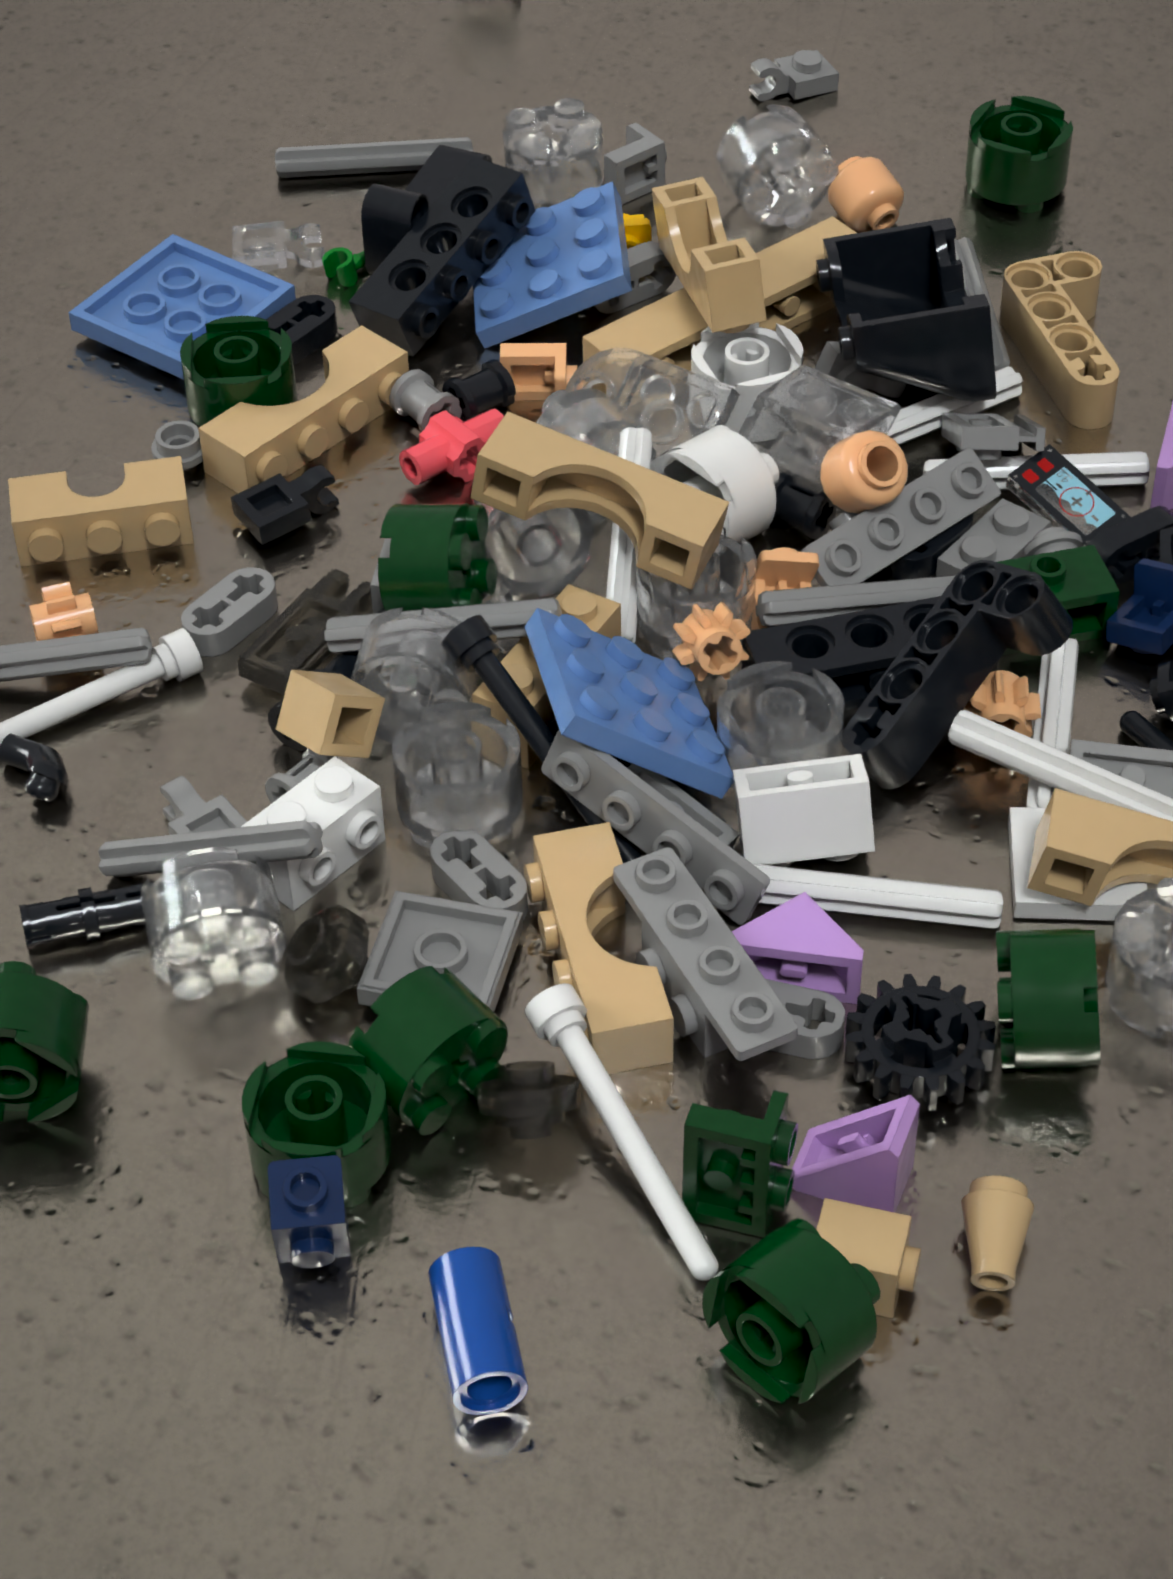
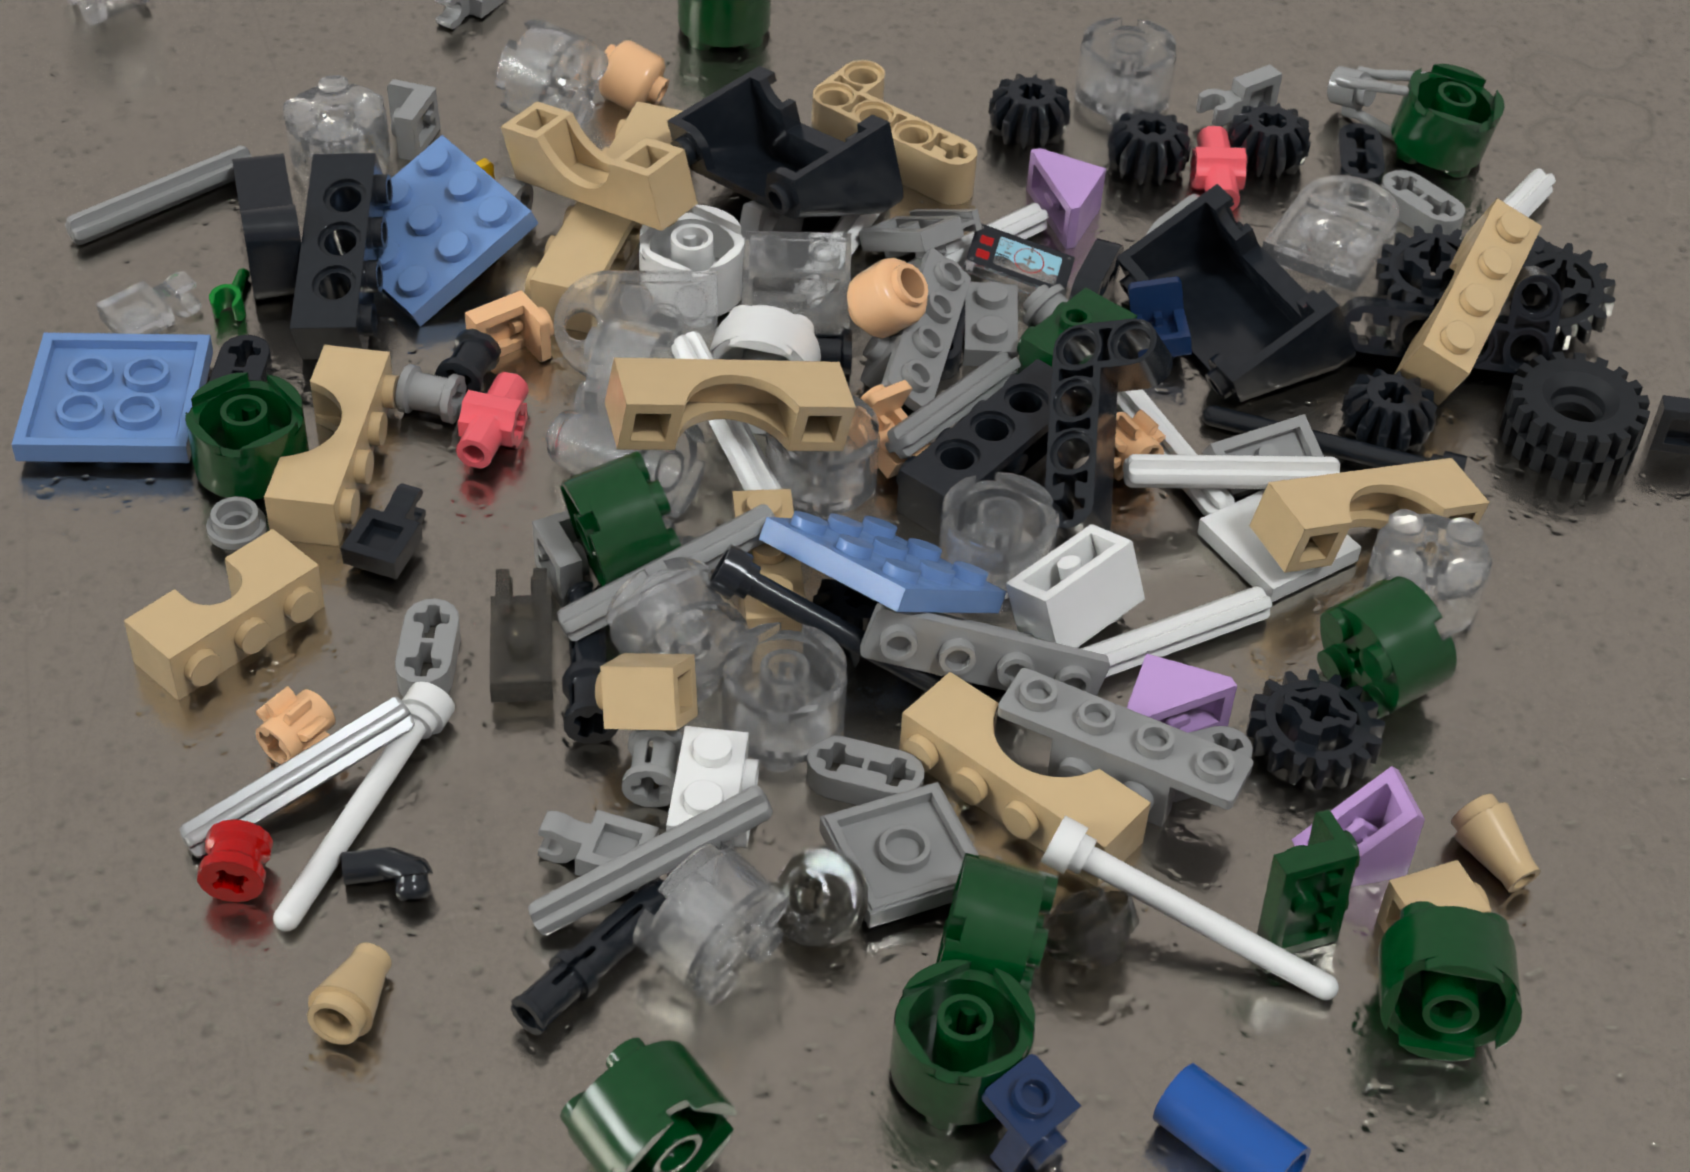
camera: 40 degrees left, 0 degrees up
light nougat gear [672,602,751,682] -> none

